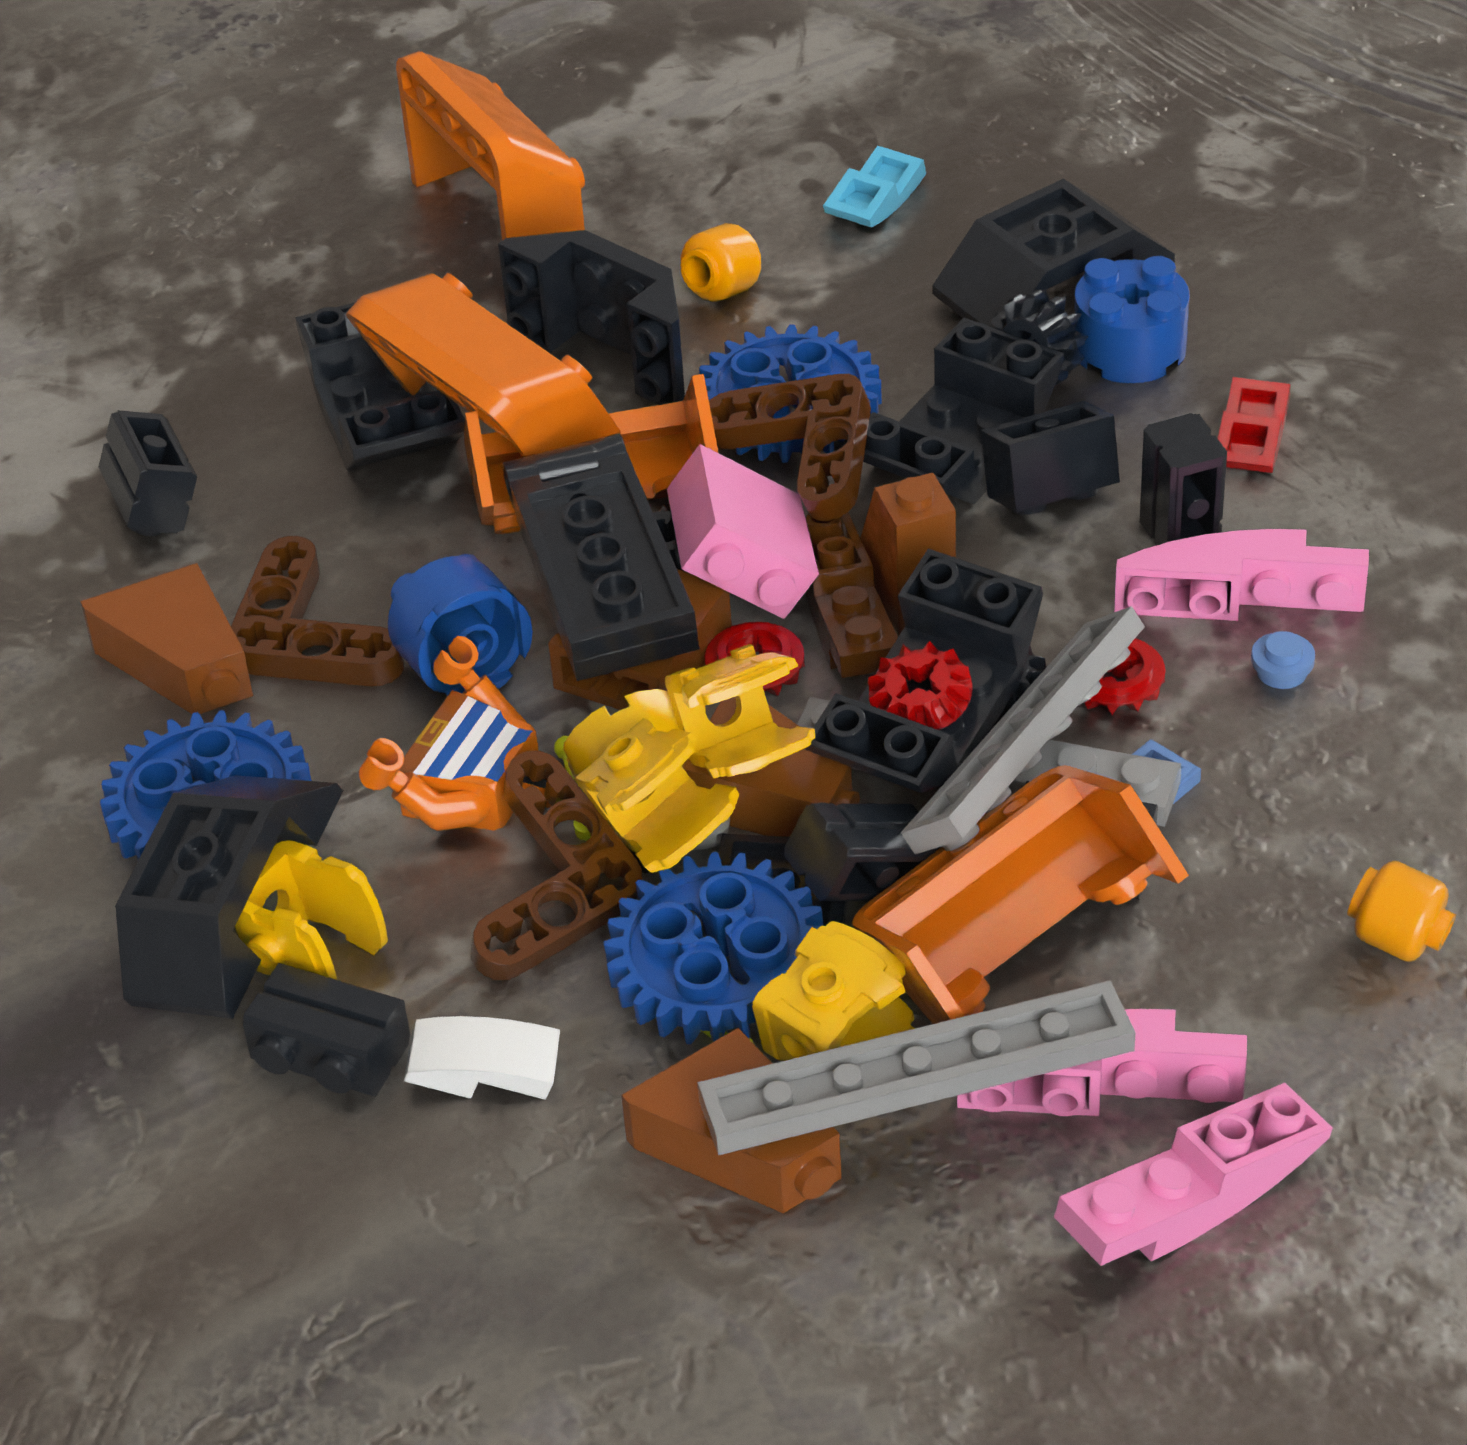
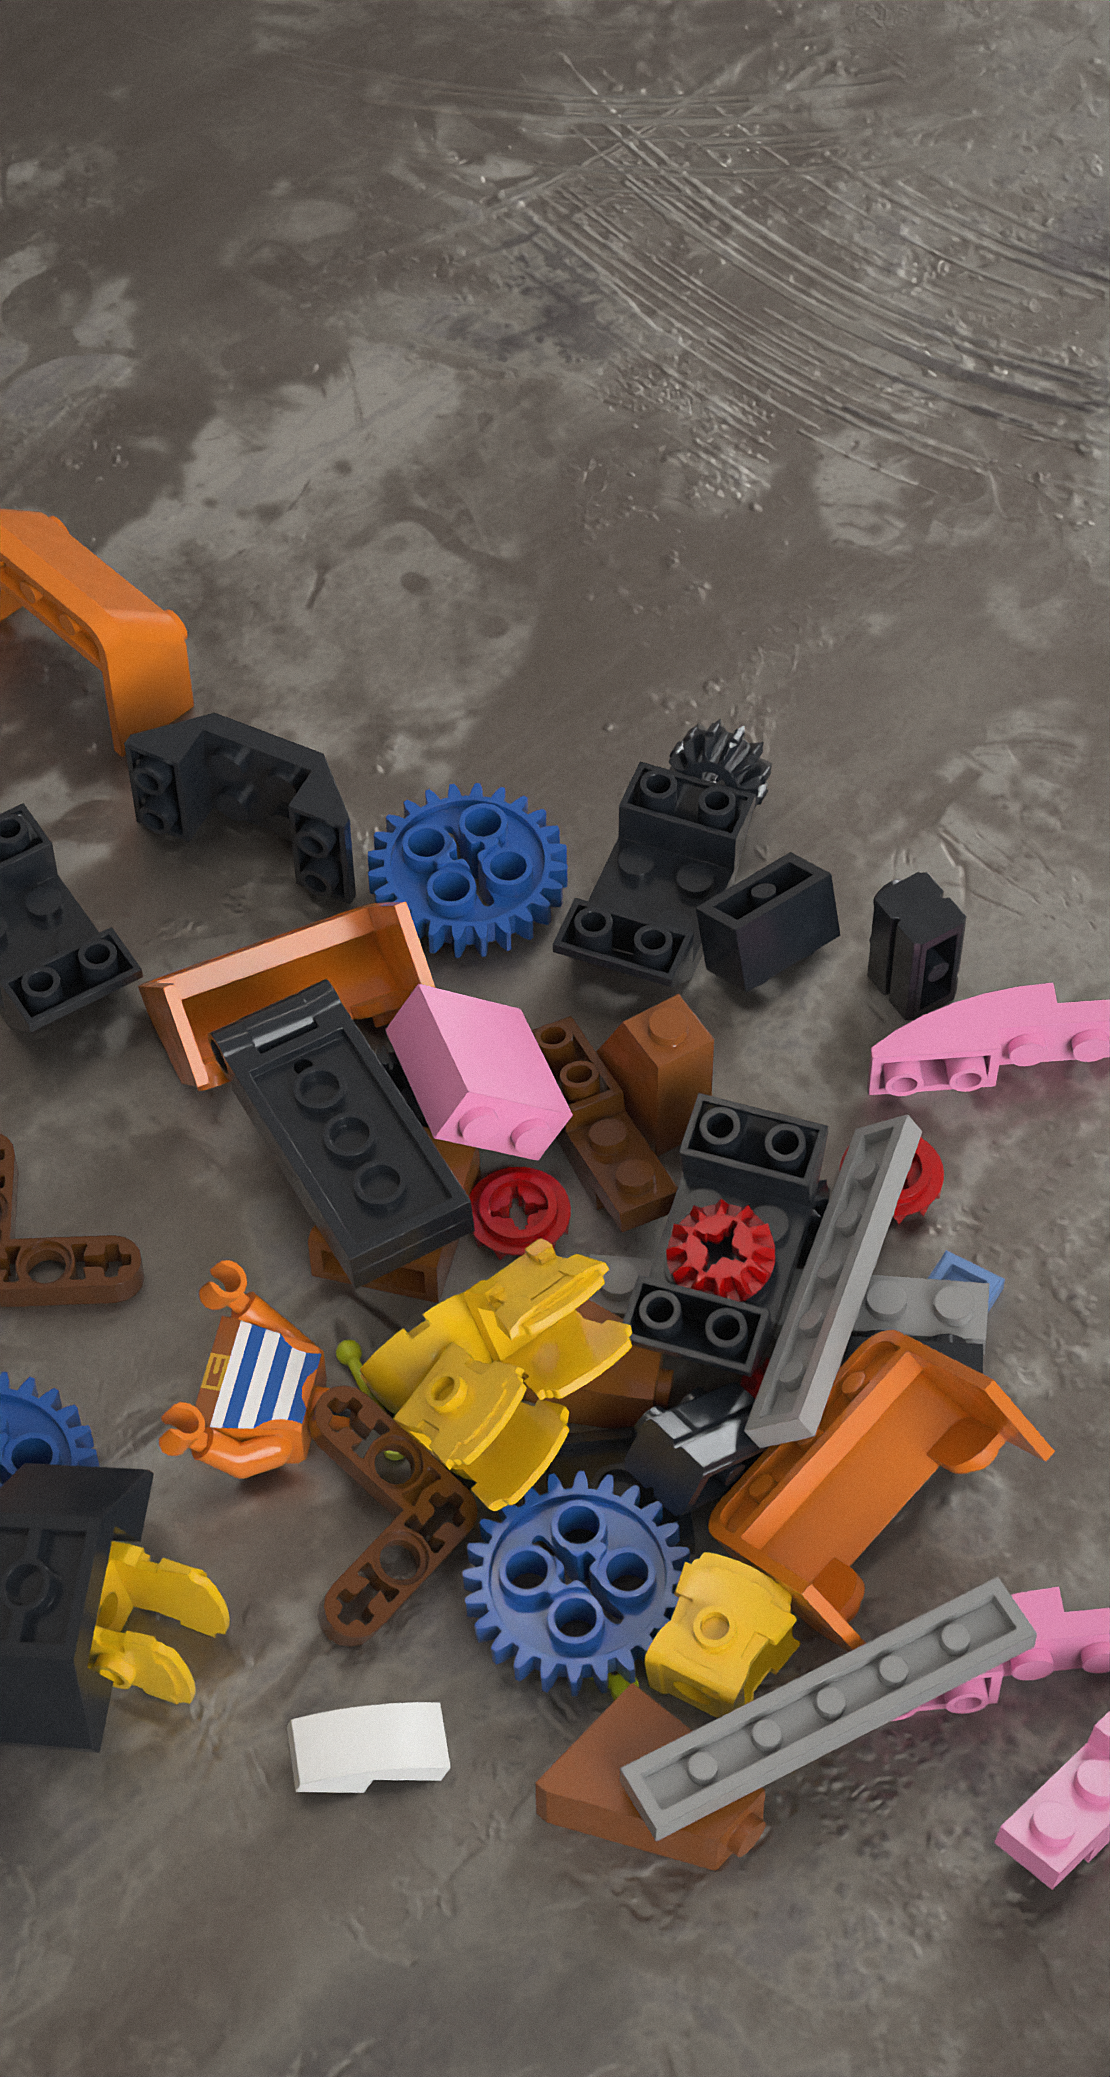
camera: 15 degrees left, 10 degrees up
black brick [242,963,410,1097] -> none
orange windscreen [346,273,621,457] -> none
blue brick [388,554,533,696] -> none
light orange head [680,223,761,302] -> none
reddish brown beam [709,374,871,521] -> none
medium azure slope [823,145,926,227] -> none
black slope [932,179,1175,328] -> none
blue brick [1074,256,1190,383] -> none
slope [1218,377,1291,473] -> none
medium blue plate [1251,631,1315,689] -> none

